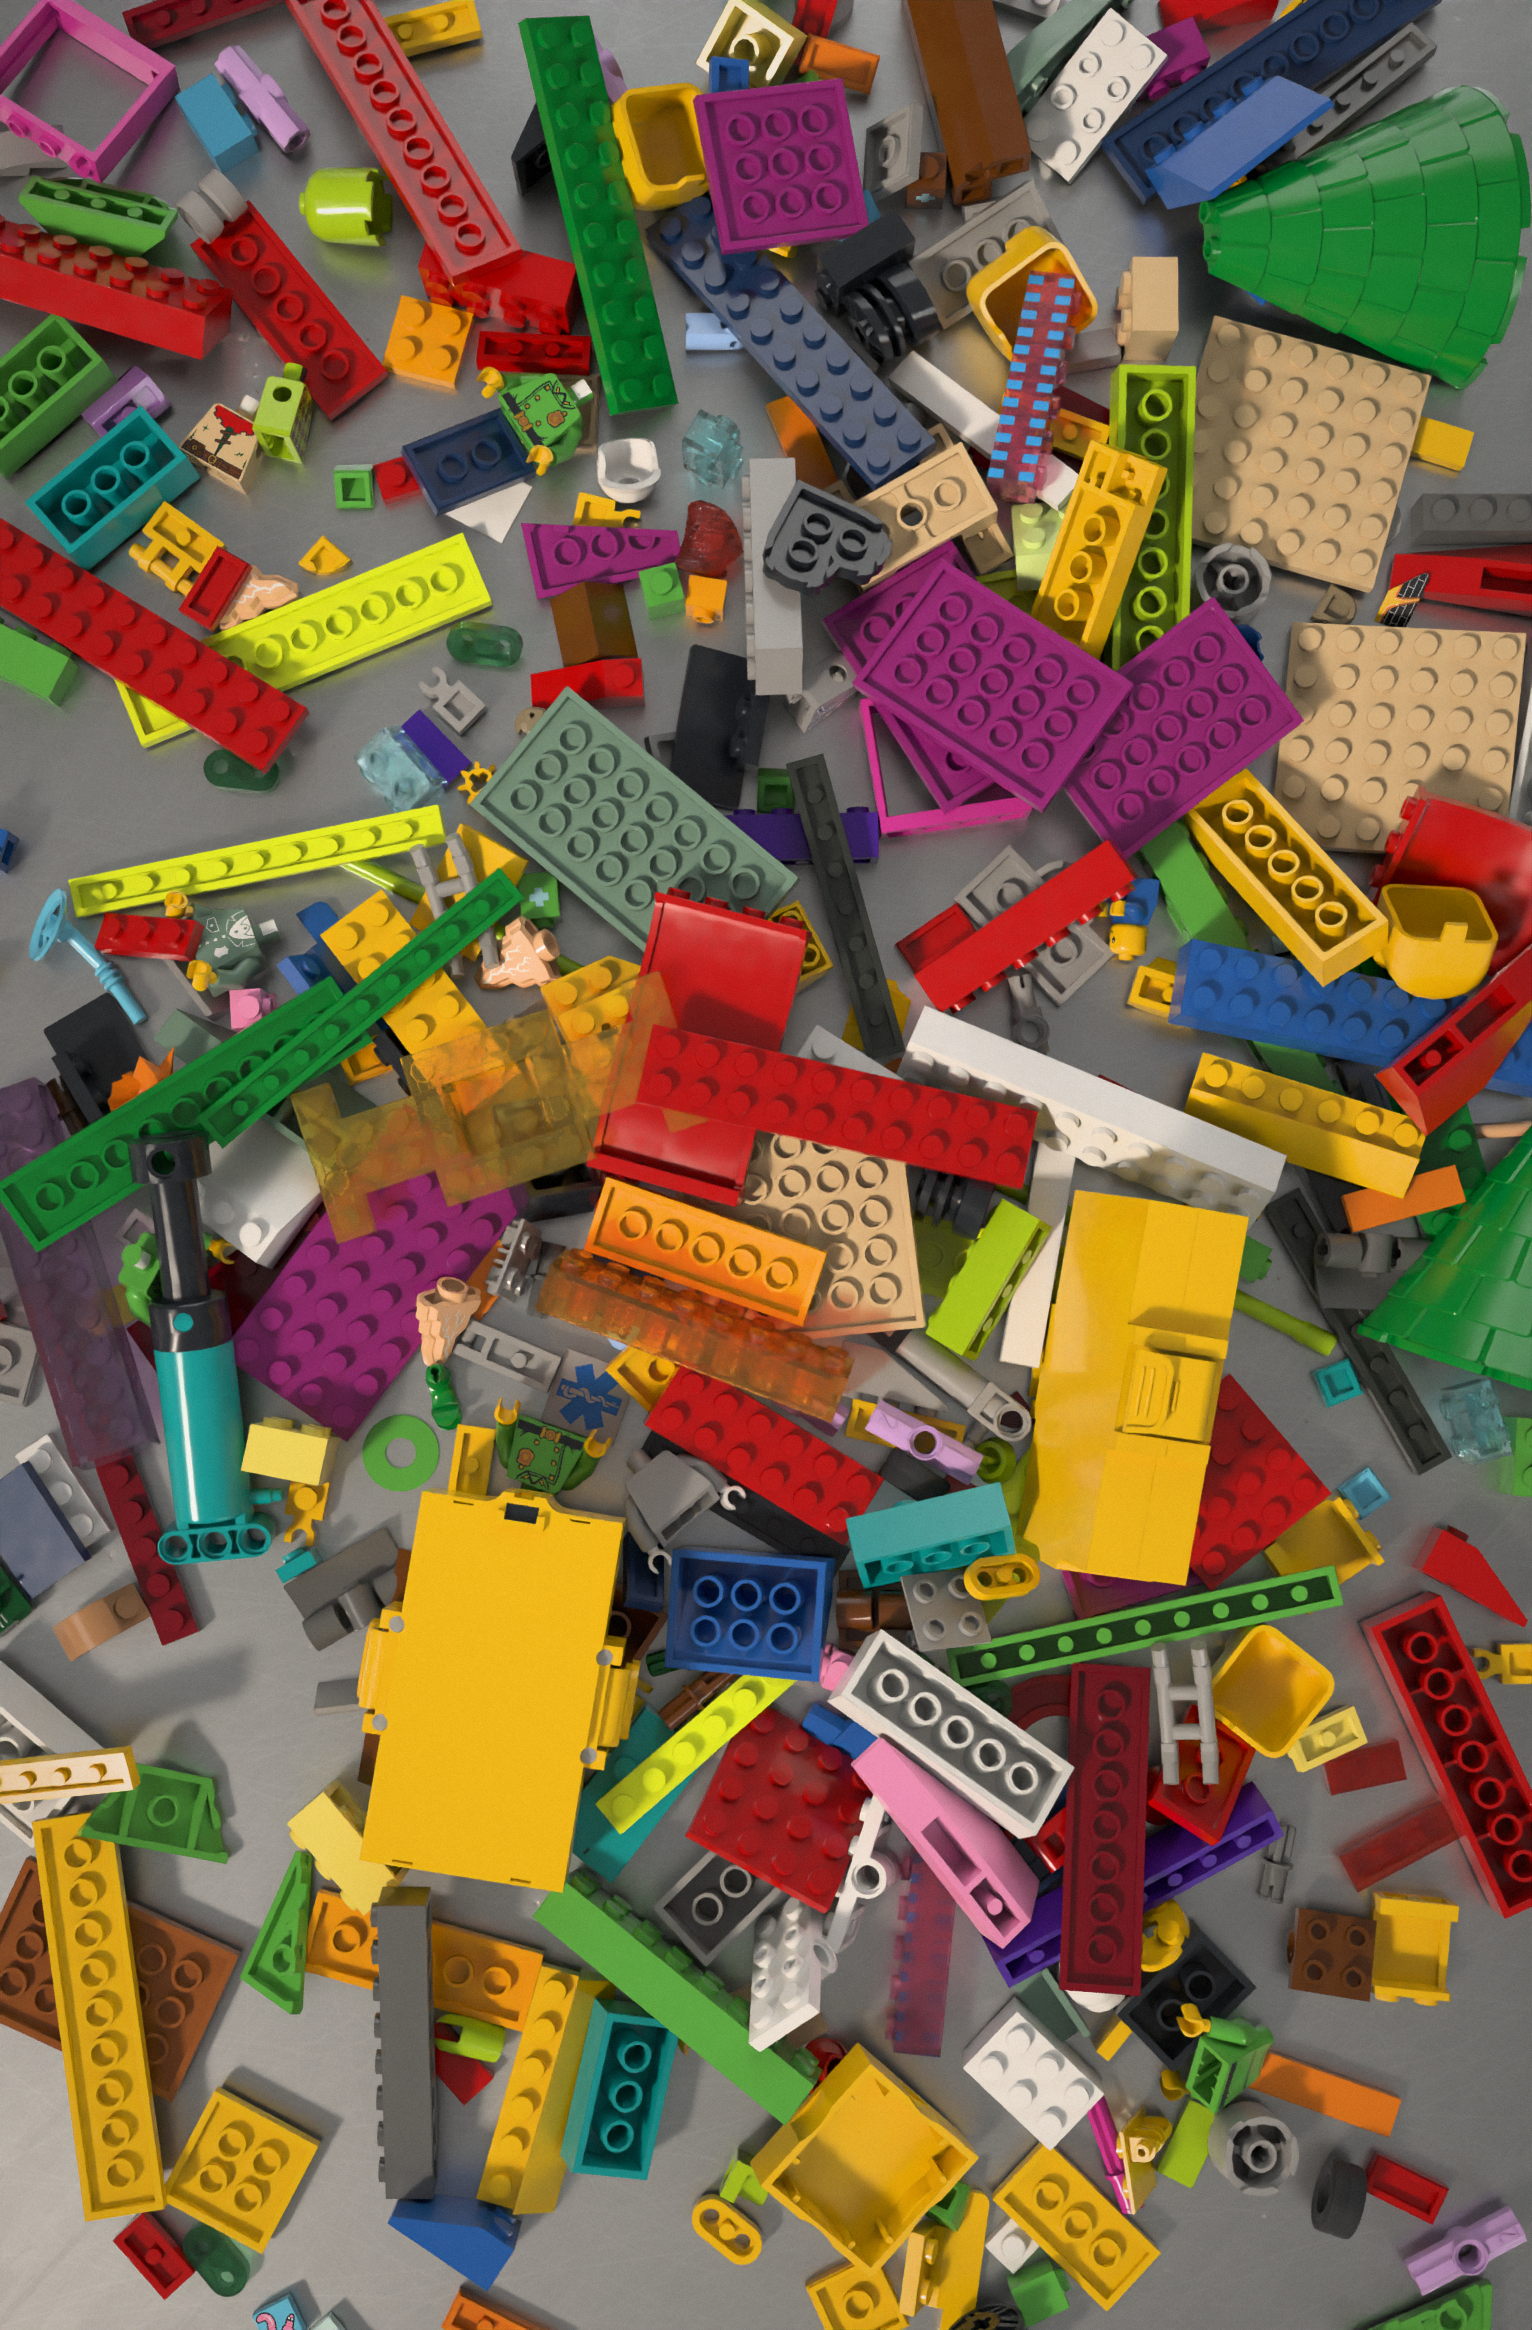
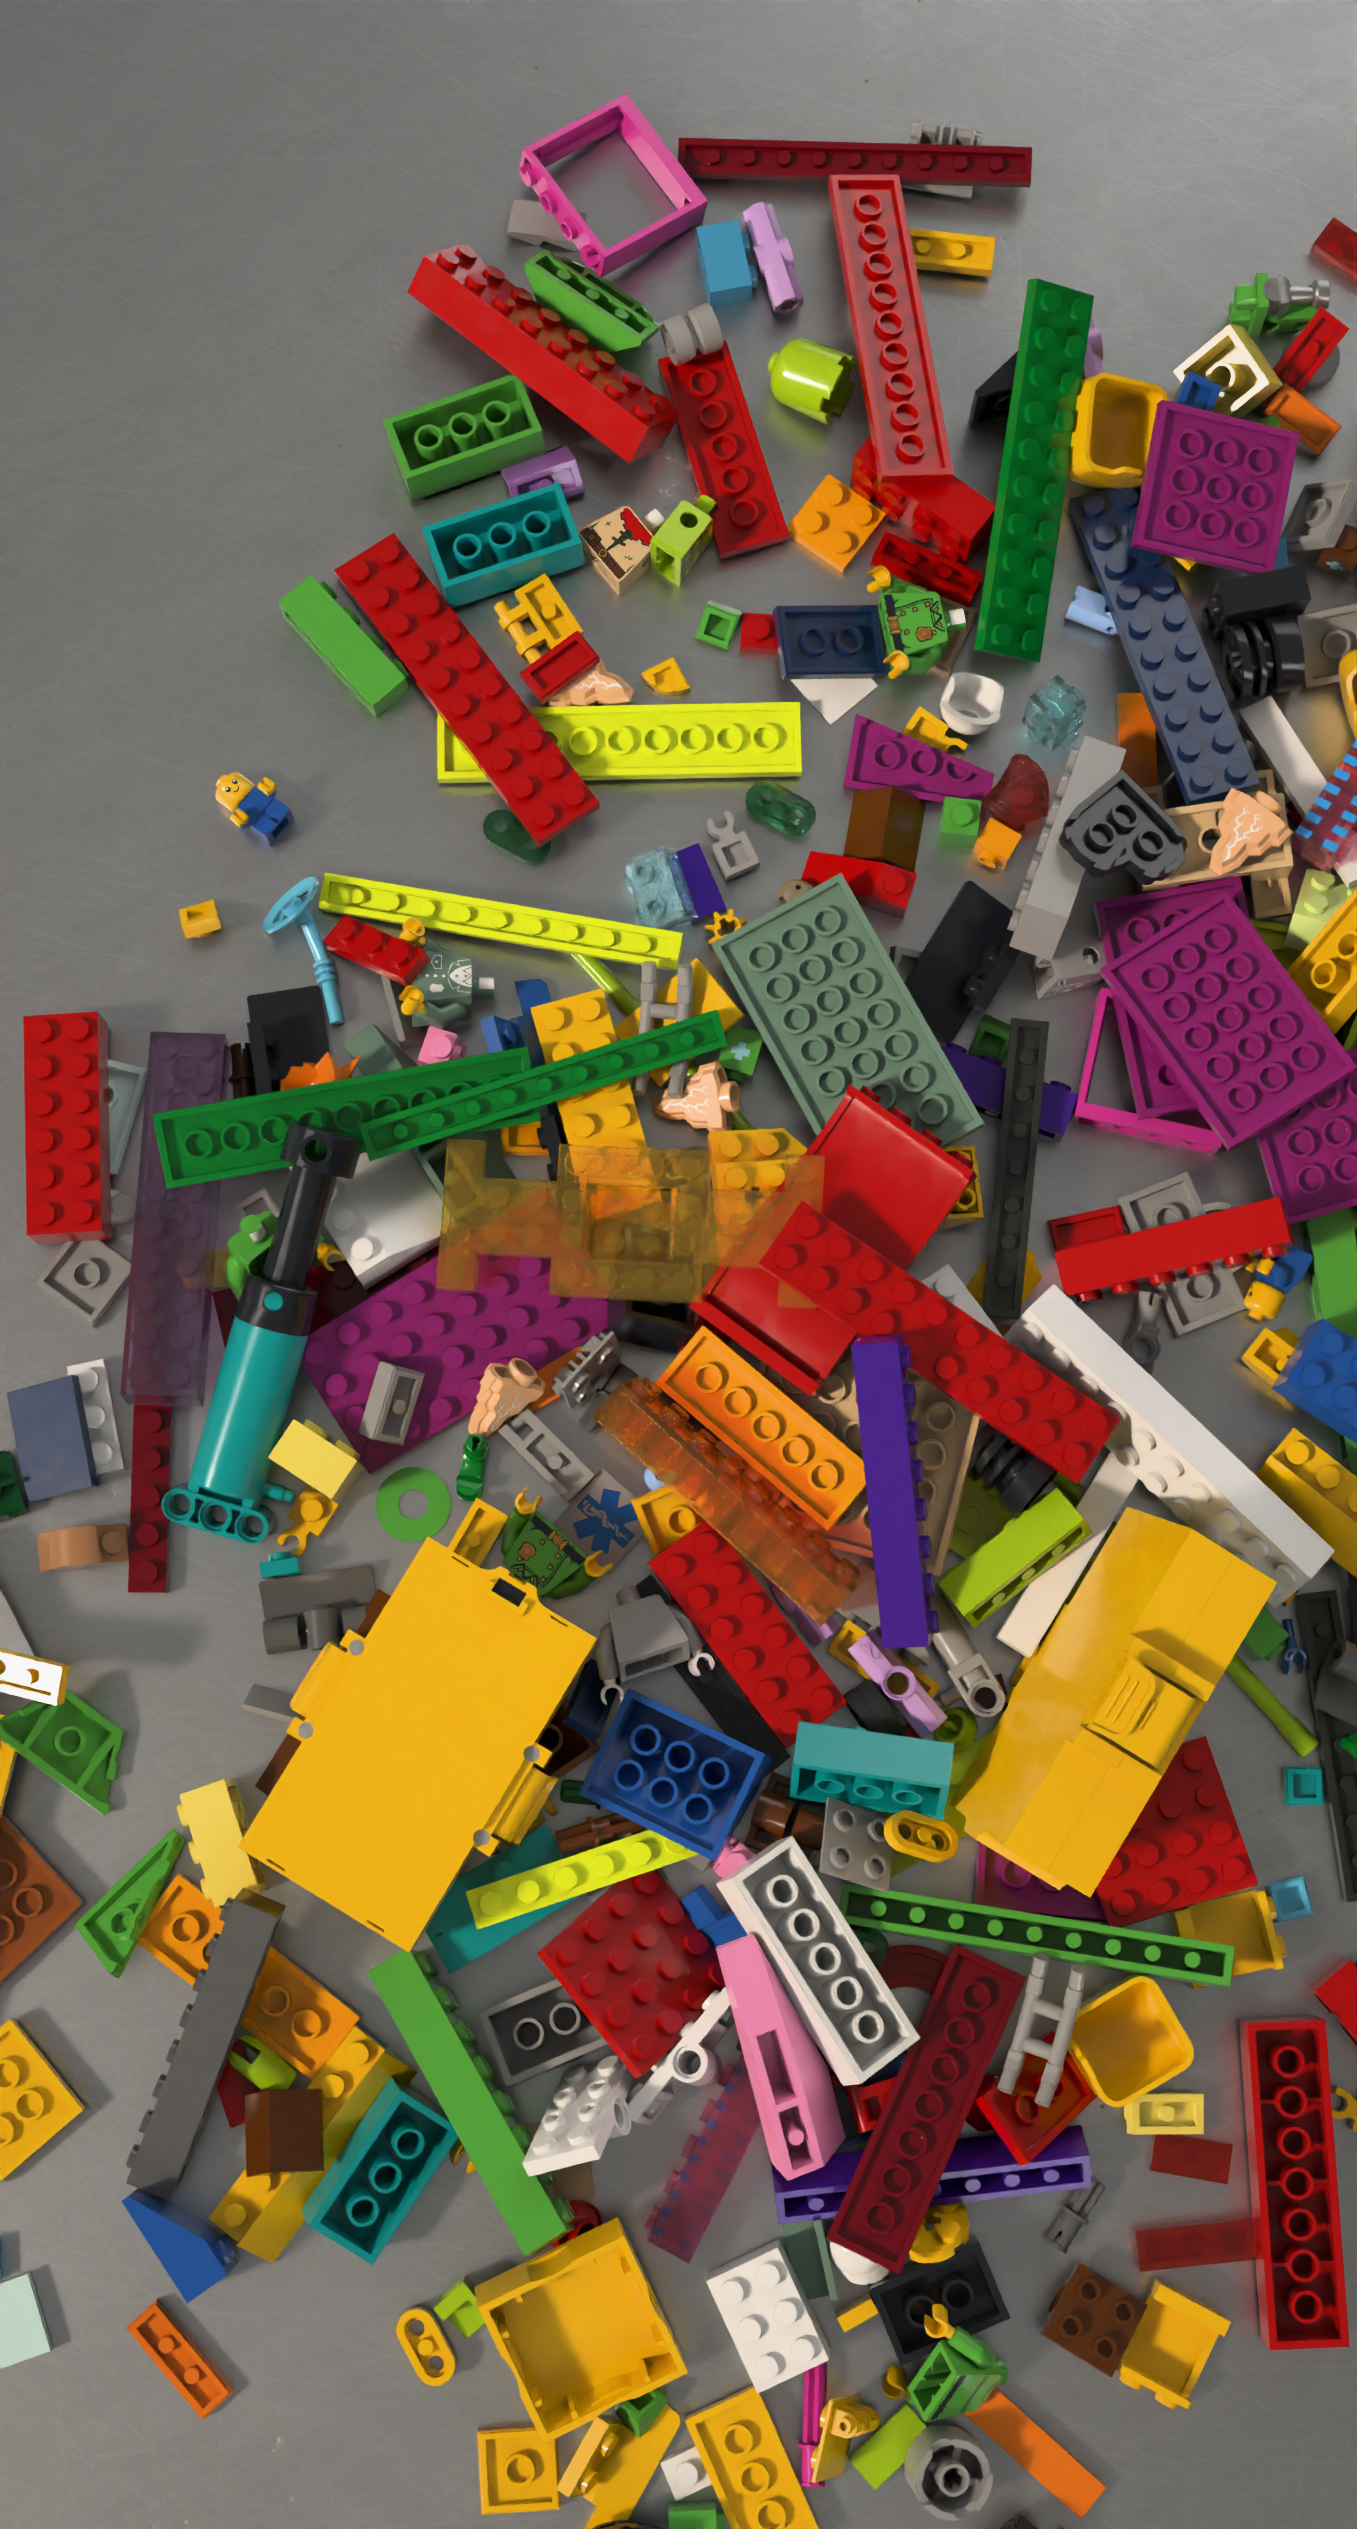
camera: 25 degrees right, 5 degrees down
none -> reddish brown slope [245,2089,324,2177]
none -> light grey slope [359,1361,425,1446]
none -> dark purple brick [851,1334,939,1649]
none -> light nougat rock [1209,788,1293,877]
none -> blue hand [1280,1619,1307,1675]

